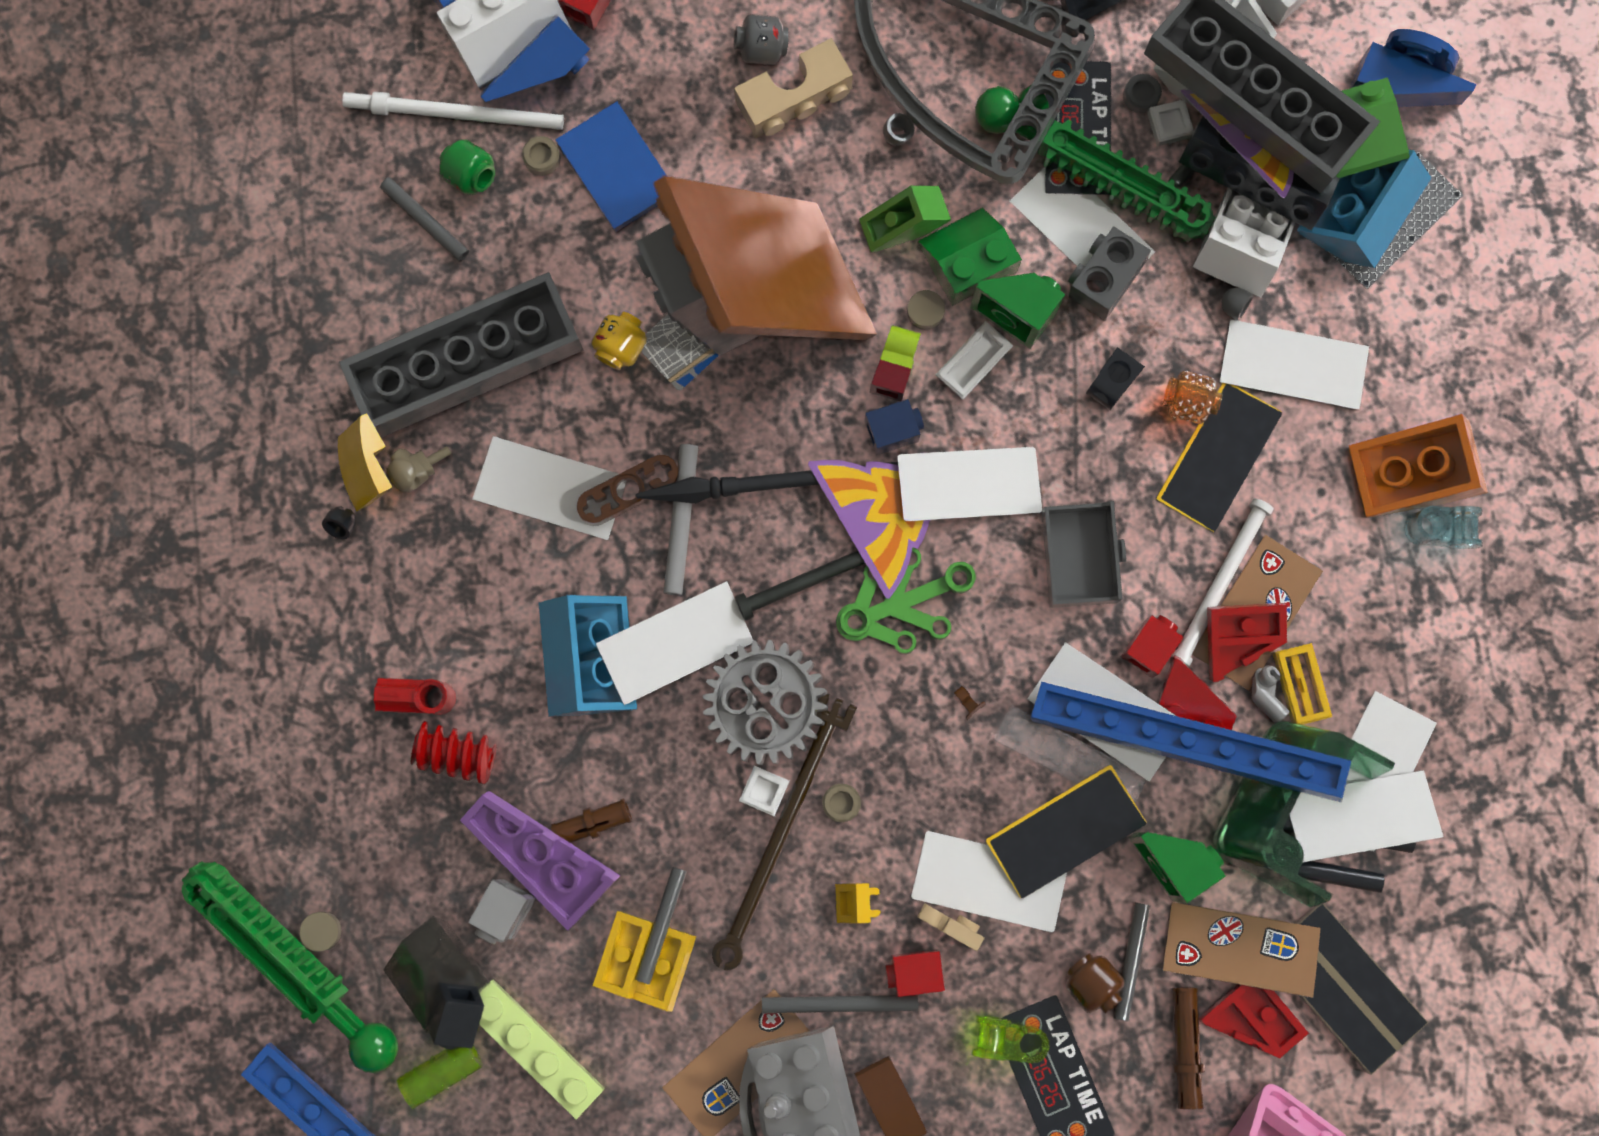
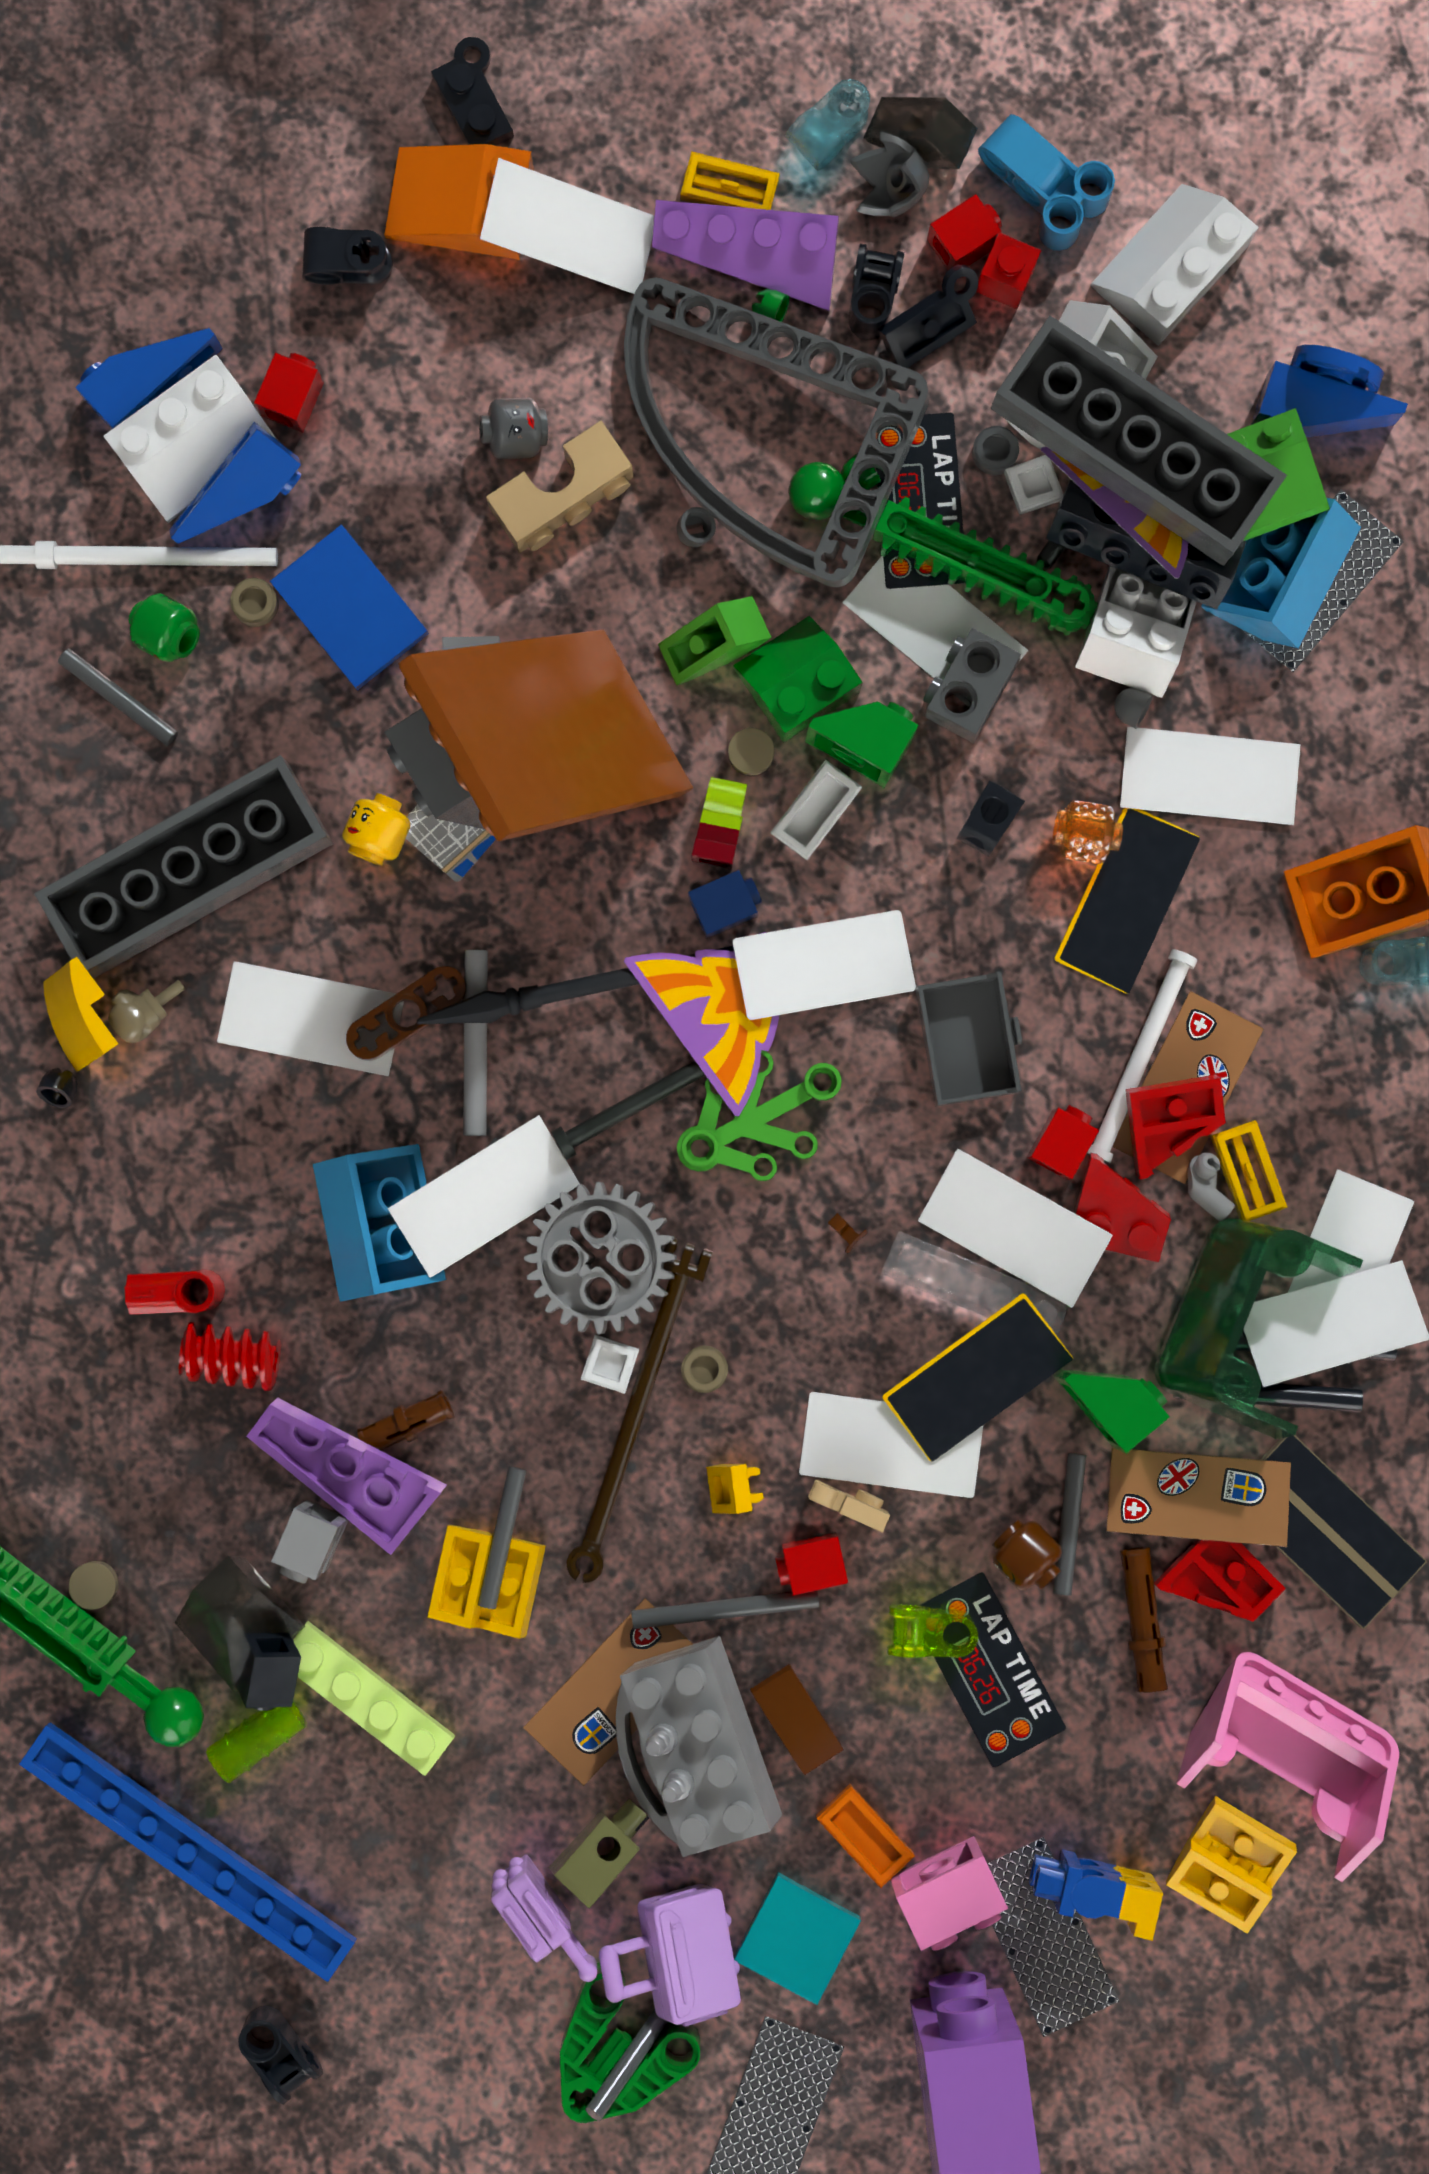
camera: 10 degrees left, 5 degrees up
blue plate [1031,681,1351,802] -> none

